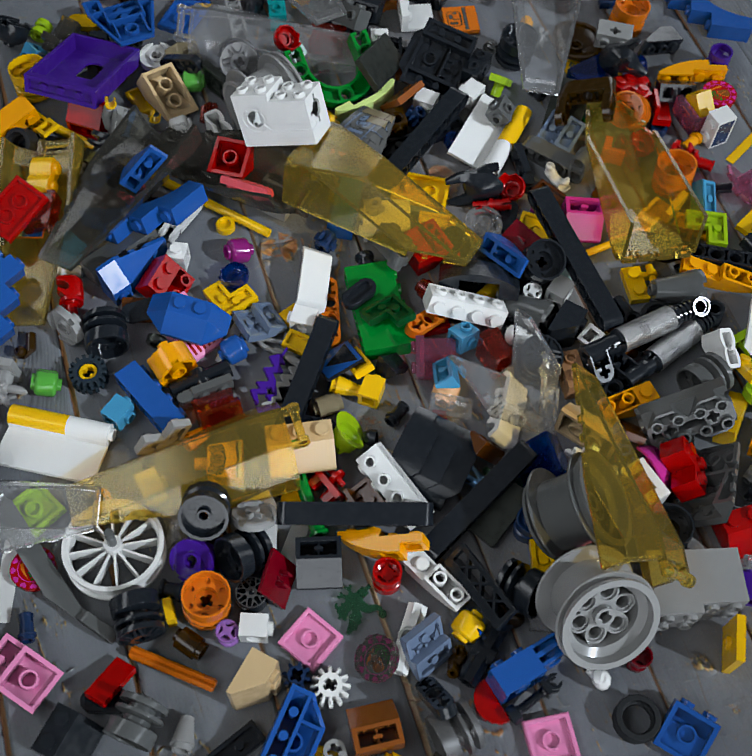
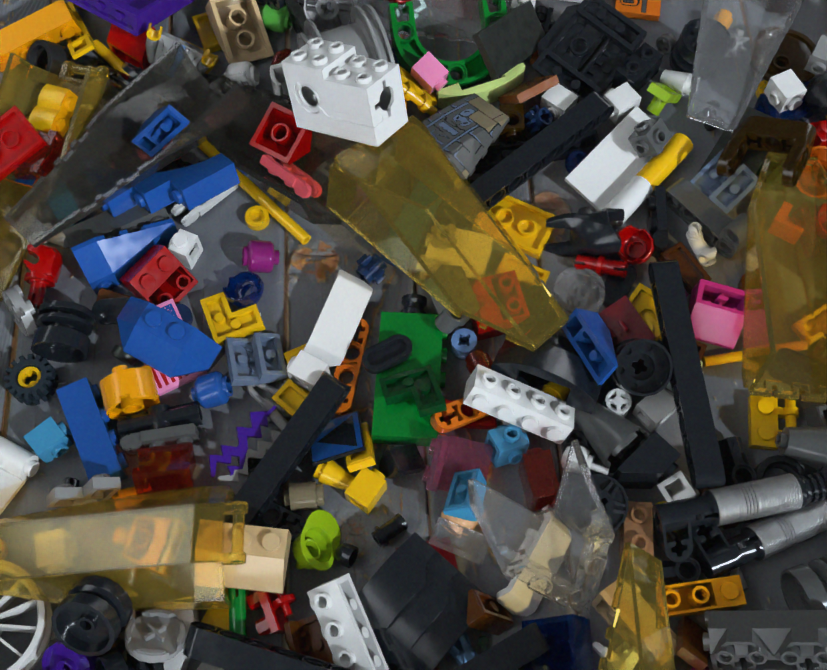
camera: 20 degrees right, 5 degrees up
none -> bright pink brick [410,51,449,94]
none -> medium blue wheel [451,328,477,360]
none -> white cone [660,69,697,96]
none -> white brick [764,69,807,113]

